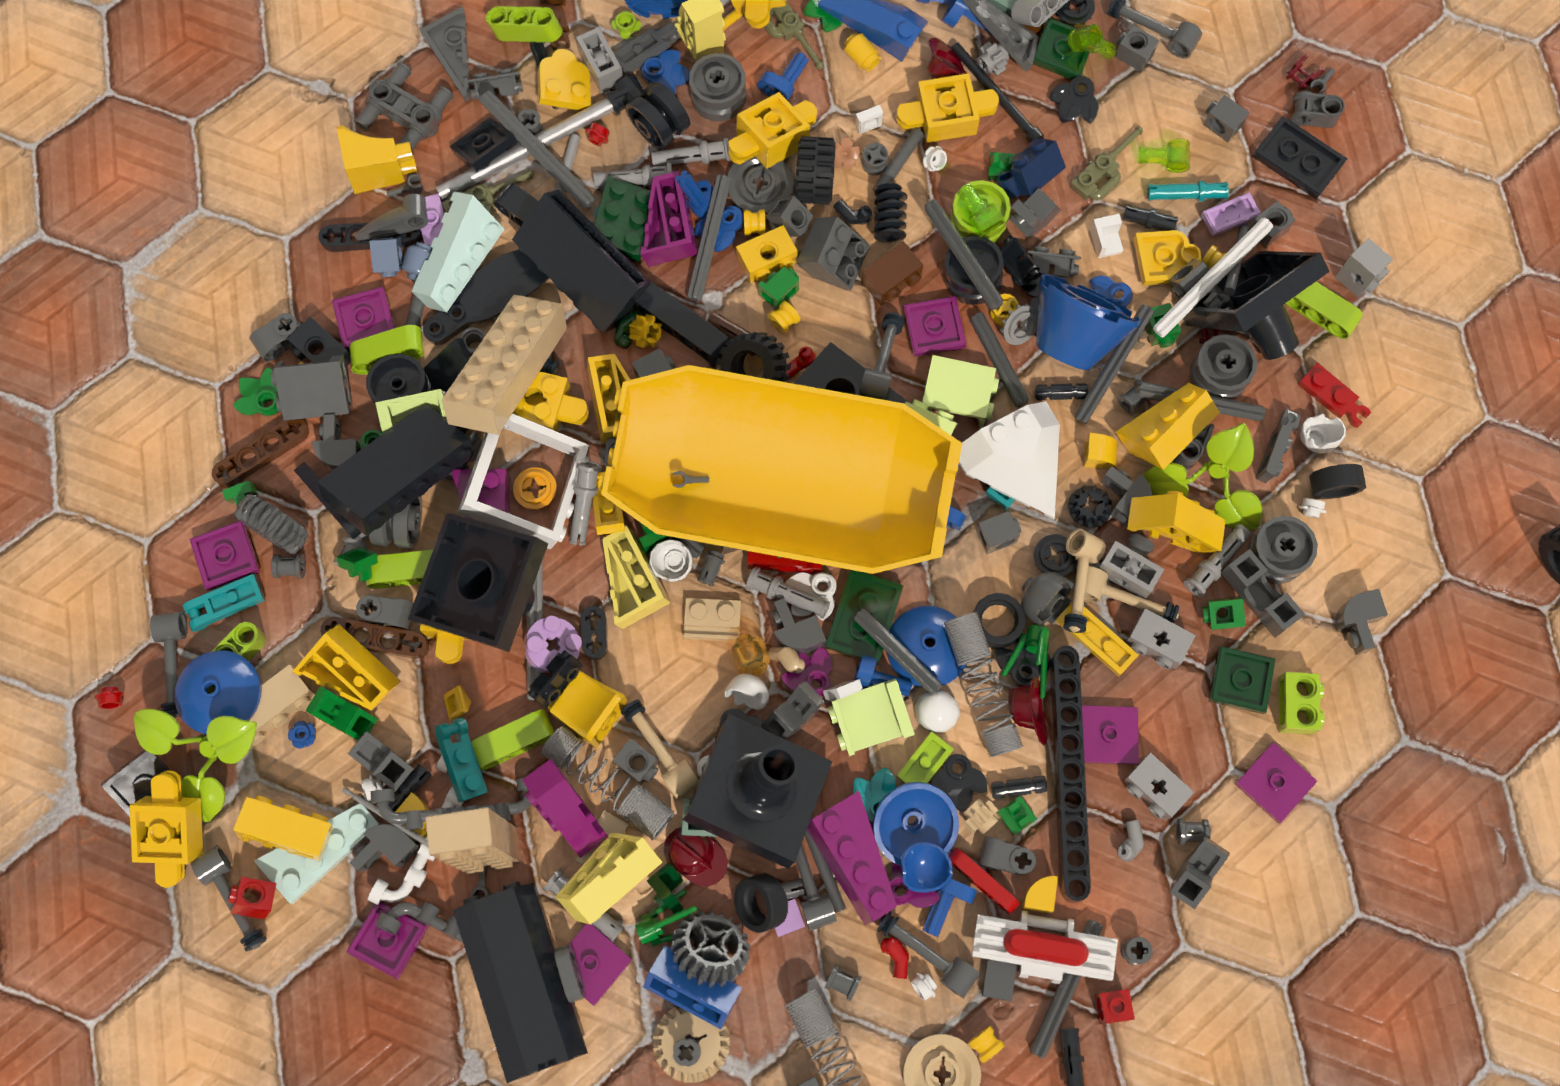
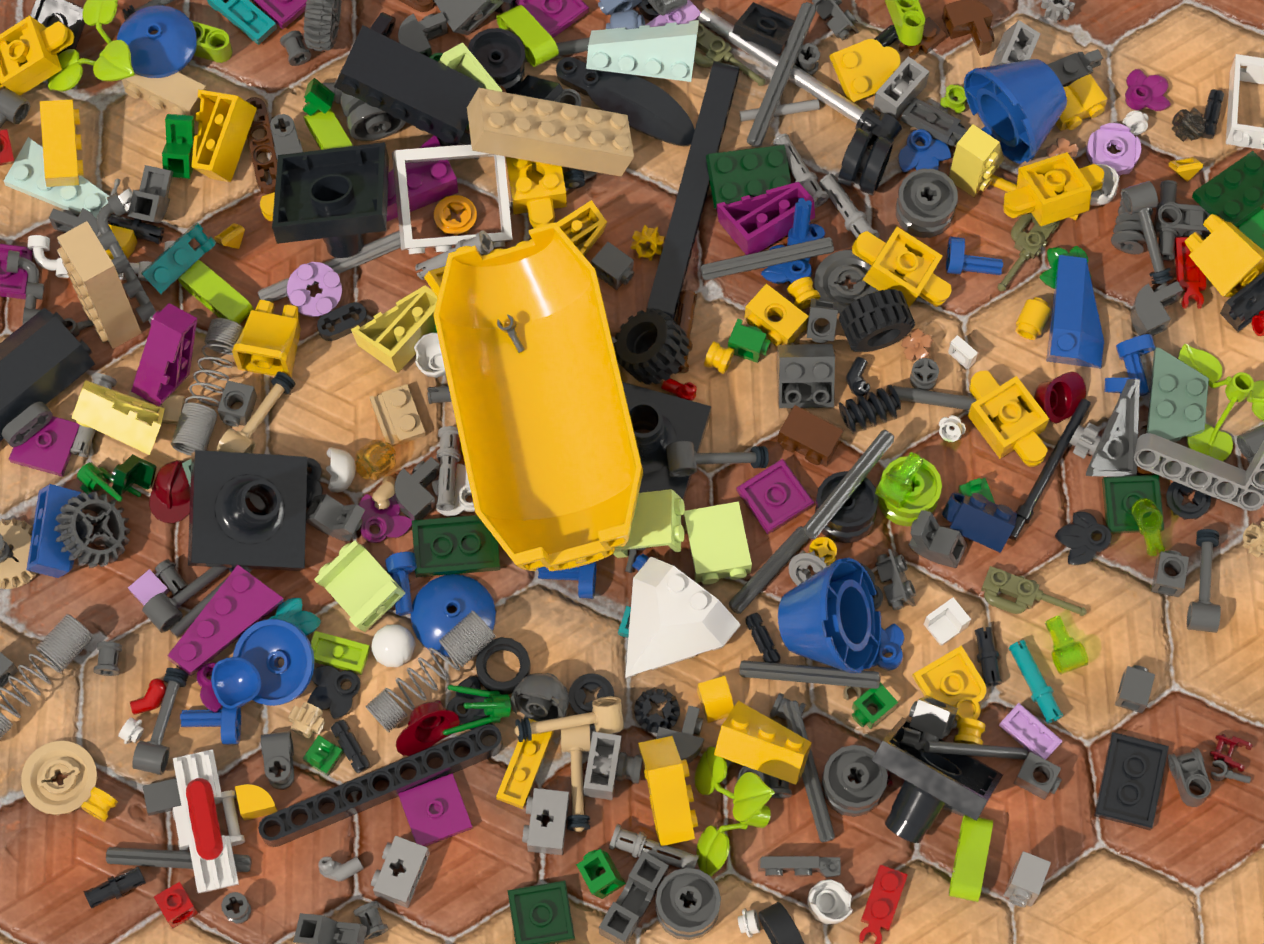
camera: 65 degrees right, 5 degrees down
blue plate [288,721,316,749] -> none
black brick [512,189,651,333] -> none
black hinge [527,650,582,709] -> none
red plate [585,123,610,146] -> none
dark green arm [614,310,641,349] -> none
black tyre [734,873,788,933] -> none
white tile [823,679,863,701] -> none
dark grey axle [854,609,942,694] -> none
red beam [949,848,1020,915] -> none
dark grey brick [976,511,1021,554] -> none
black hinge [998,236,1041,287] -> none
white axle [1153,217,1273,337] -> none

